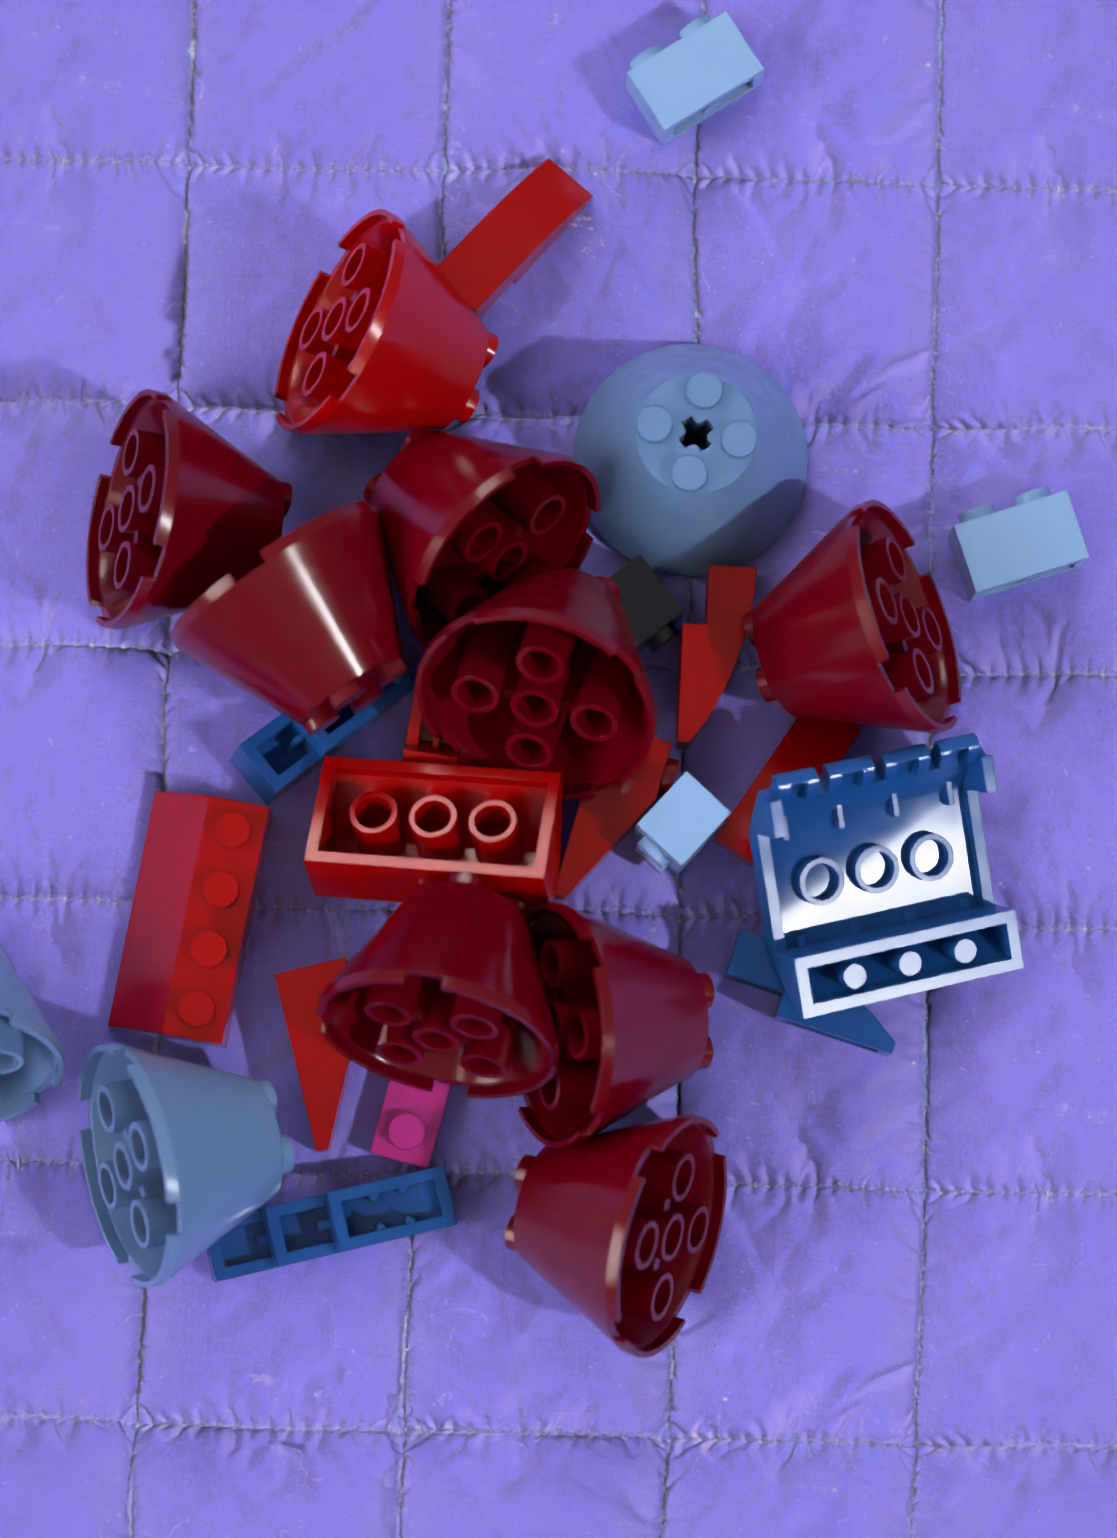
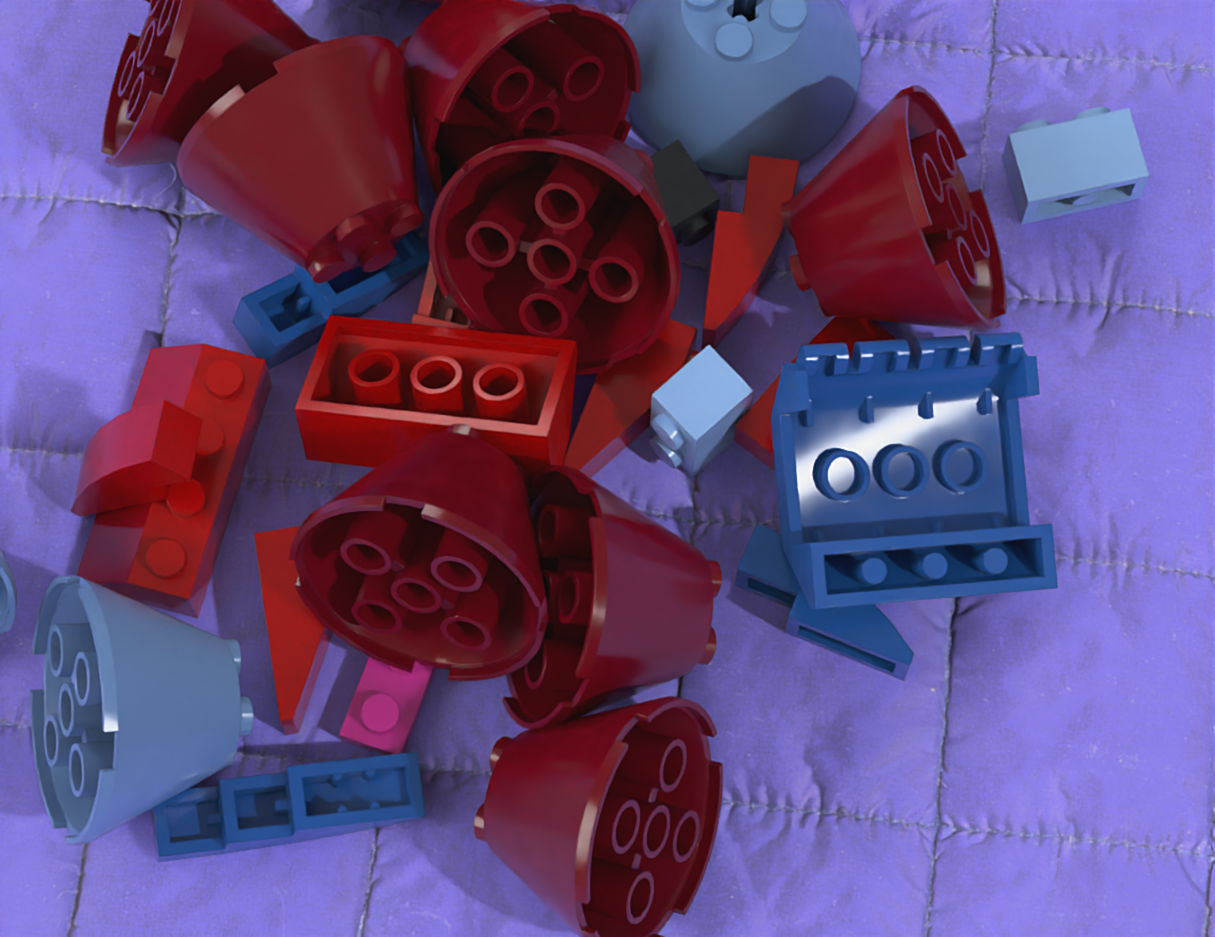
camera: 10 degrees right, 10 degrees down
none -> red slope [71,399,203,517]

